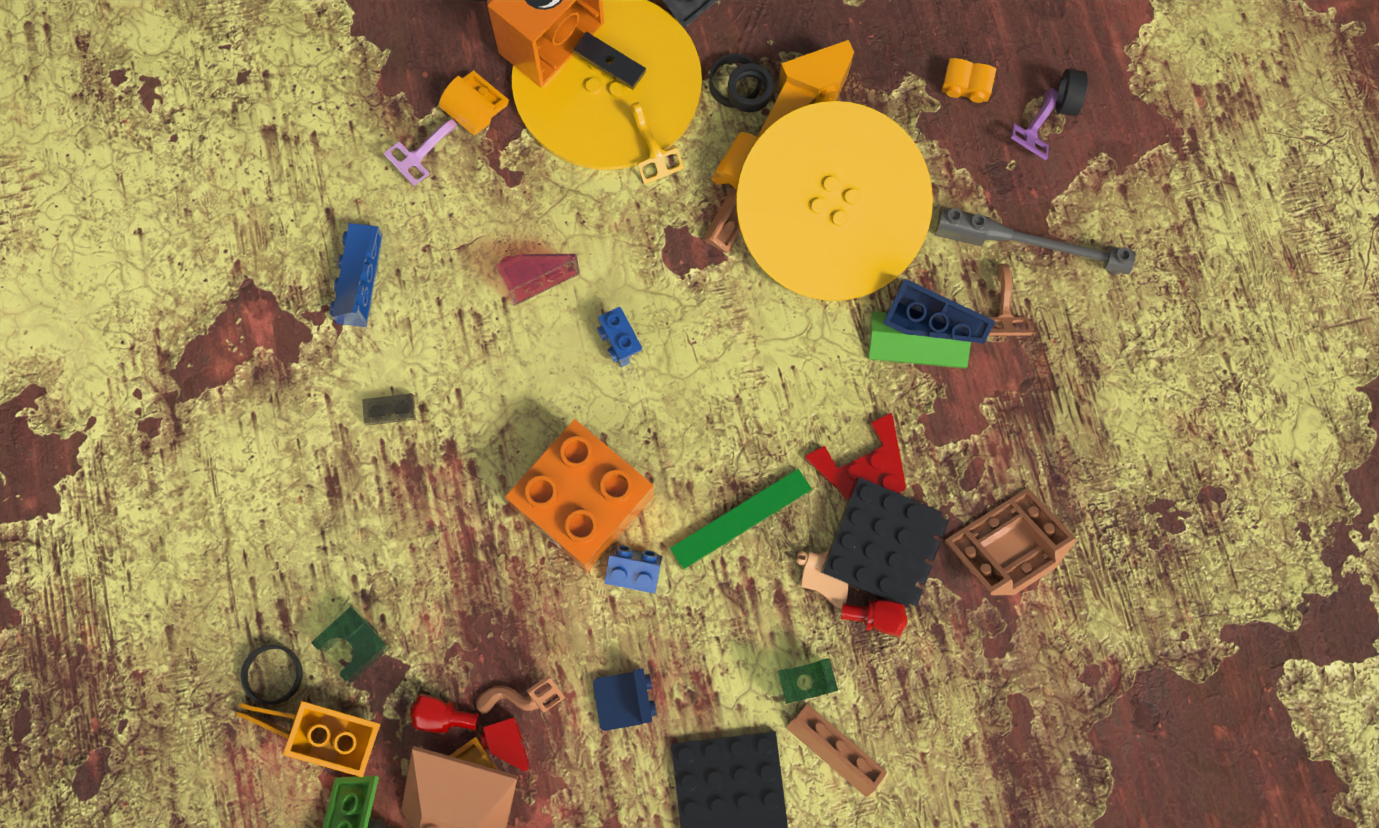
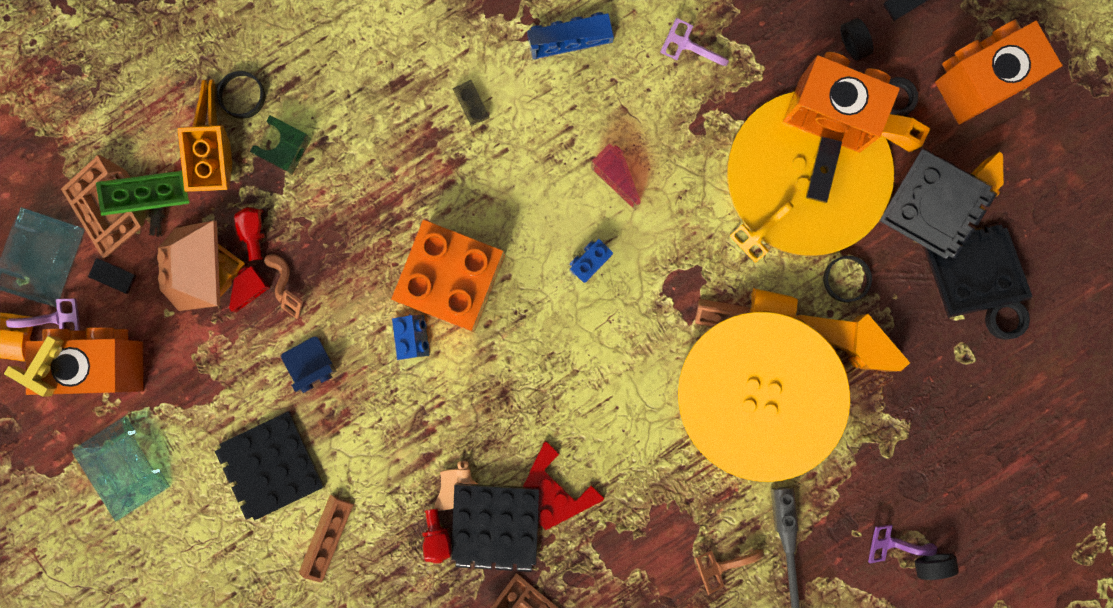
camera: 75 degrees right, 10 degrees up
light orange brick [439,70,509,136] -> none
green tile [670,468,812,571] -> none
black tyre [727,63,774,113] -> none
clear green piece [774,658,838,706] -> none
bright green slope [868,311,971,369] -> none
dark blue wedge [883,278,995,344] -> none
light orange brick [942,58,996,103] -> none

